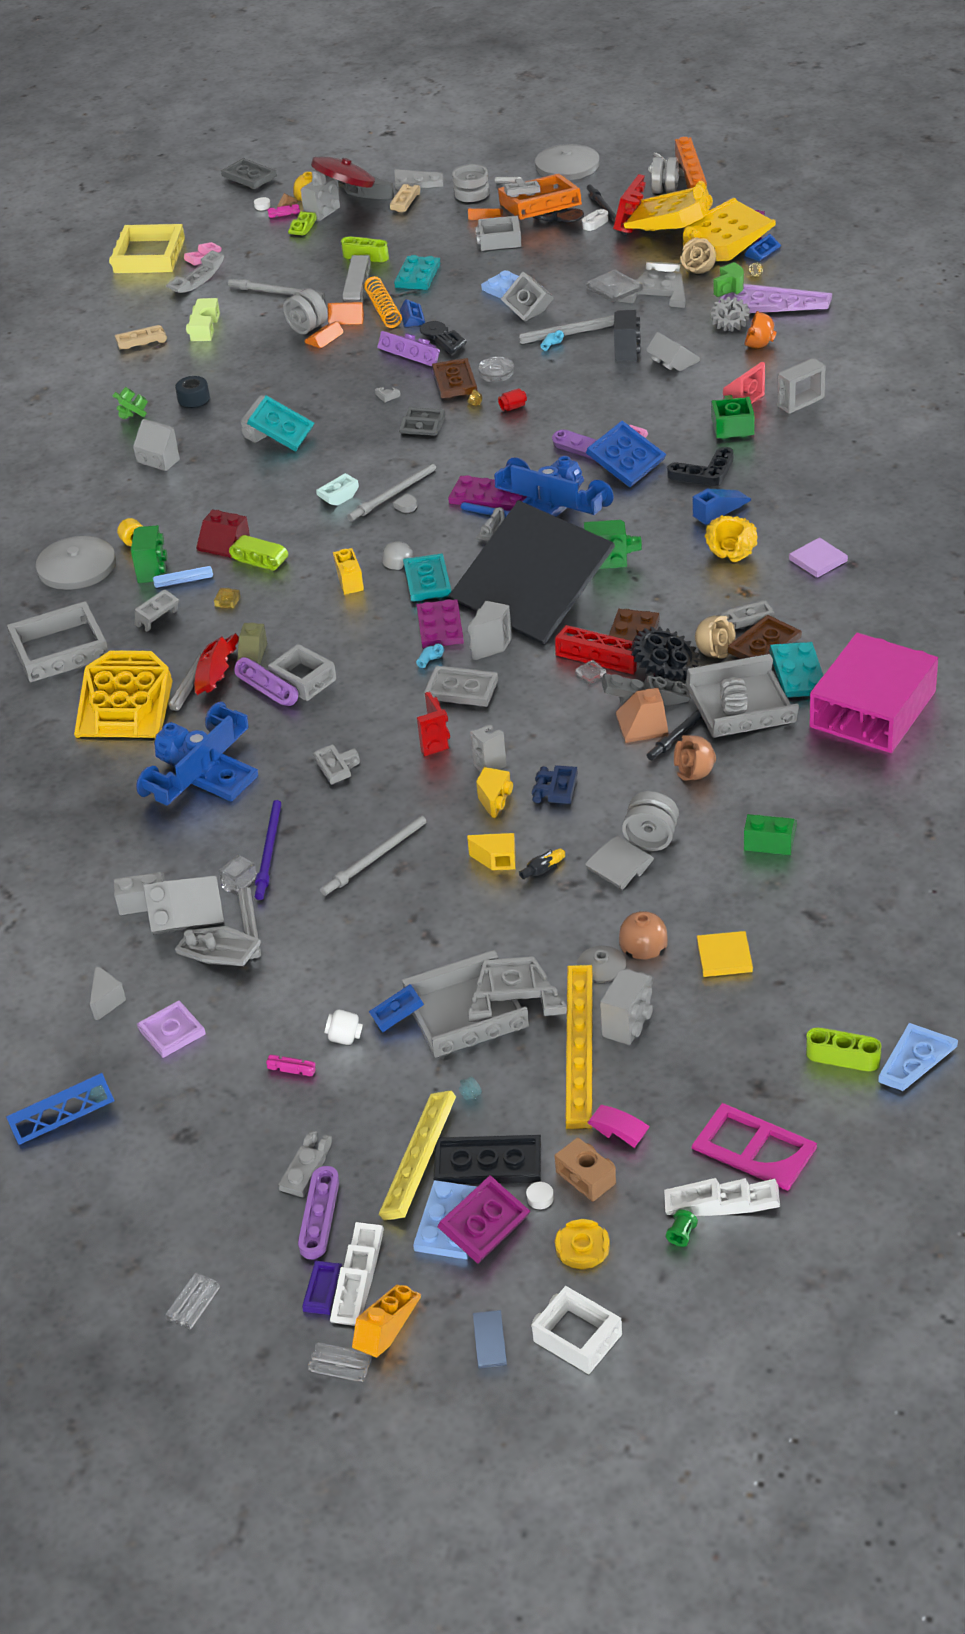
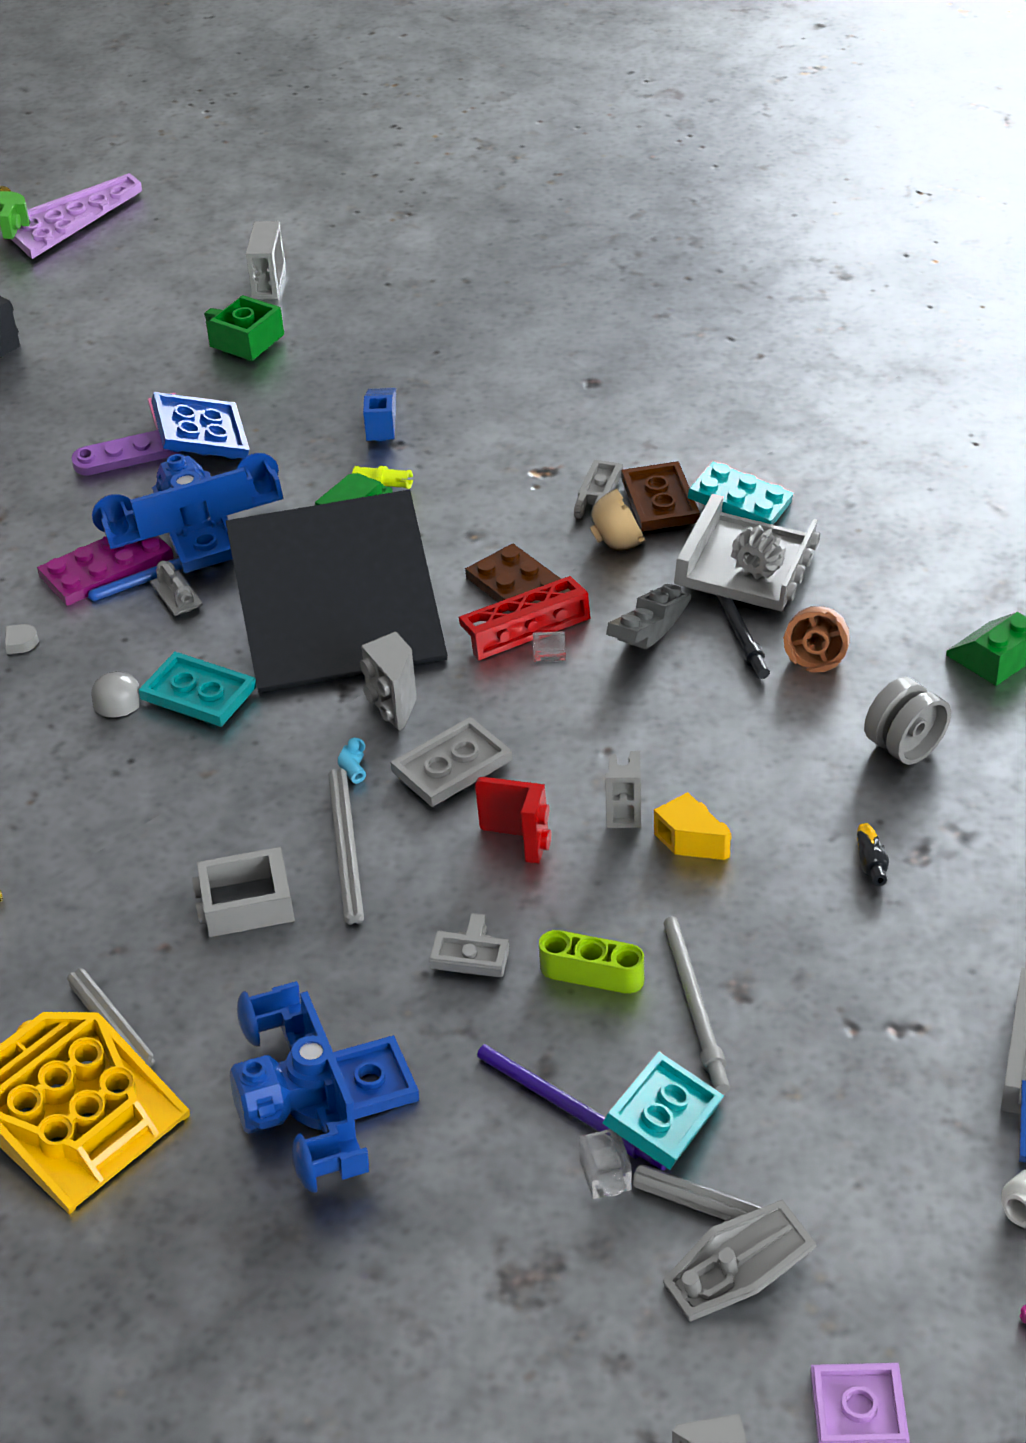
camera: 55 degrees left, 0 degrees up
light grey slope [114,872,165,915] -> none
light grey slope [144,876,224,935] -> none
red slope [195,633,239,695] -> none
medium lavender plate [234,657,298,707] -> none
olive slope [237,623,268,669] -> none
yellow slope [333,548,364,595] -> none
magenta plate [417,599,464,649] -> none
yellow slope [467,833,516,870] -> none
dark blue plate [532,765,578,804] -> none
light grey slope [585,836,654,890] -> none
nougat slope [616,688,669,743] -> none
black gear [631,627,700,682] -> none
light grey slope [646,331,701,371] -> none
black beam [667,447,734,486] -> none
yellow hair [705,515,758,562] -> none
light grey gear [711,297,750,332] -> none
coral slope [723,362,765,404] -> none
orange cylinder [744,311,777,349] -> none
lavender tile [789,537,848,578] -> none
dark pink brick [809,633,938,753] -> none
none -> light grey axle [328,768,364,925]
none -> neon yellow pin [352,466,413,489]
none -> lime beam [539,930,645,994]
none -> plate [602,1052,724,1170]

